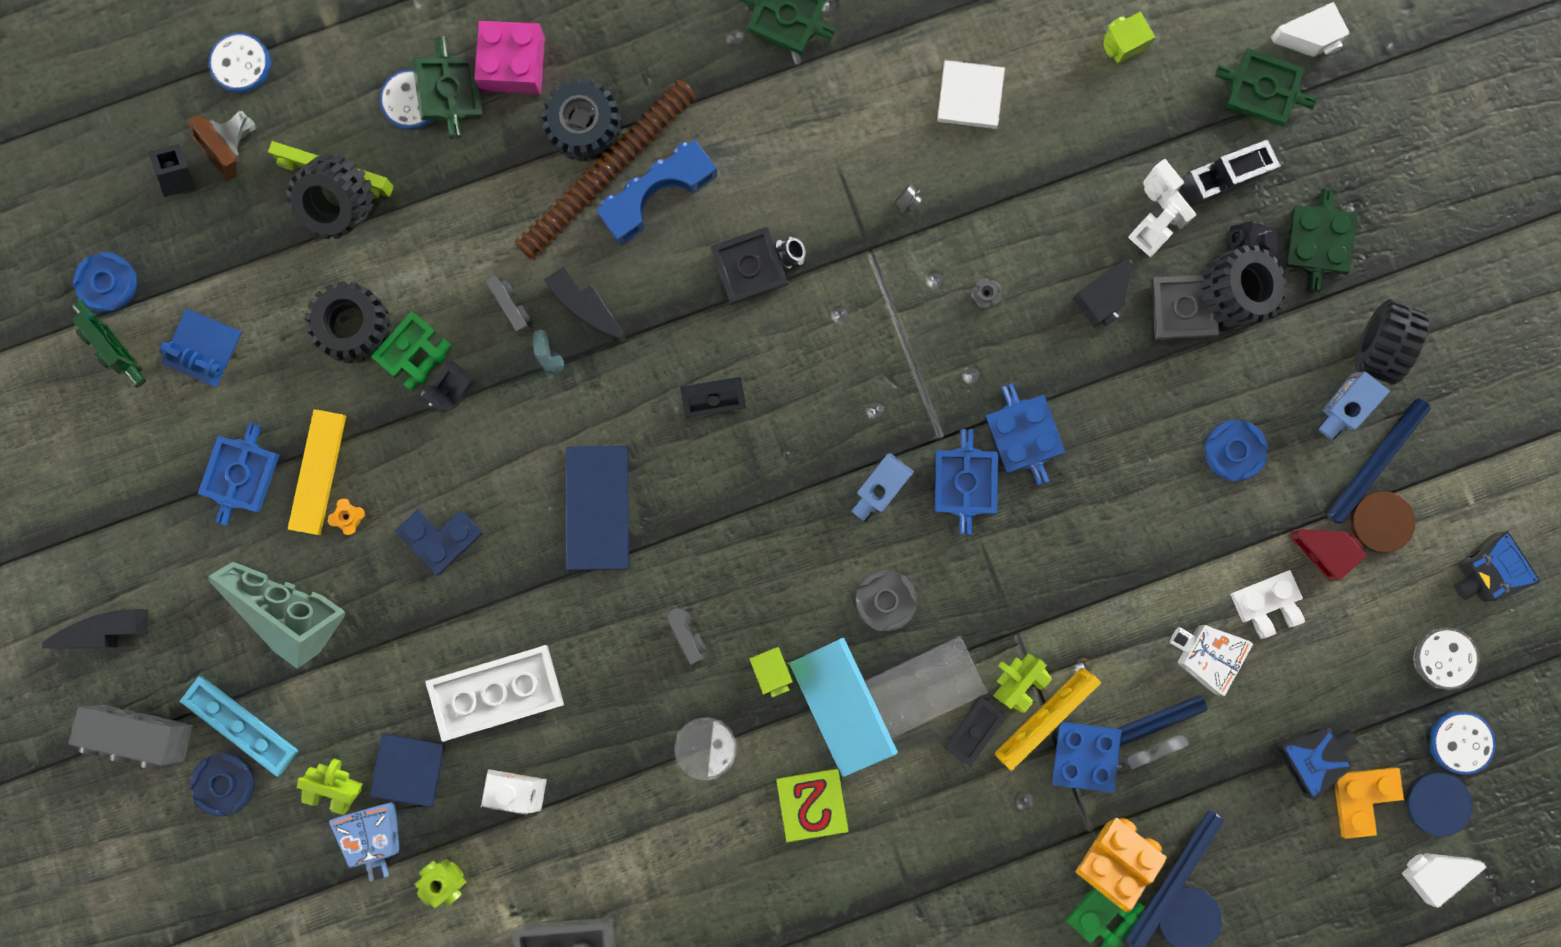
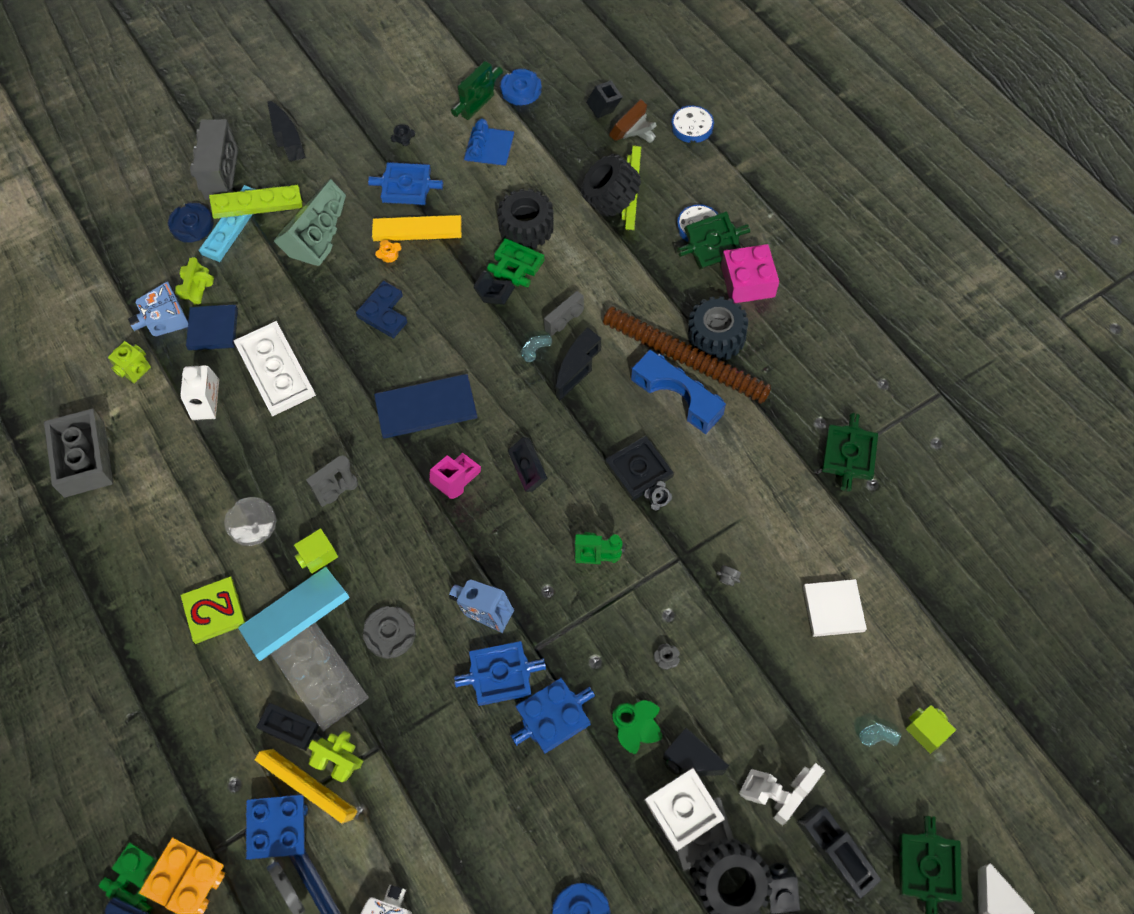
camera: 75 degrees right, 20 degrees down
none -> lime plate [209,185,302,219]
none -> black plate [390,124,415,146]
none -> dark pink brick [430,453,481,499]
none -> green plate [575,532,623,565]
none -> green plate [613,700,662,754]
none -> white plate [644,768,724,851]
none -> clear light blue arm [859,723,902,746]

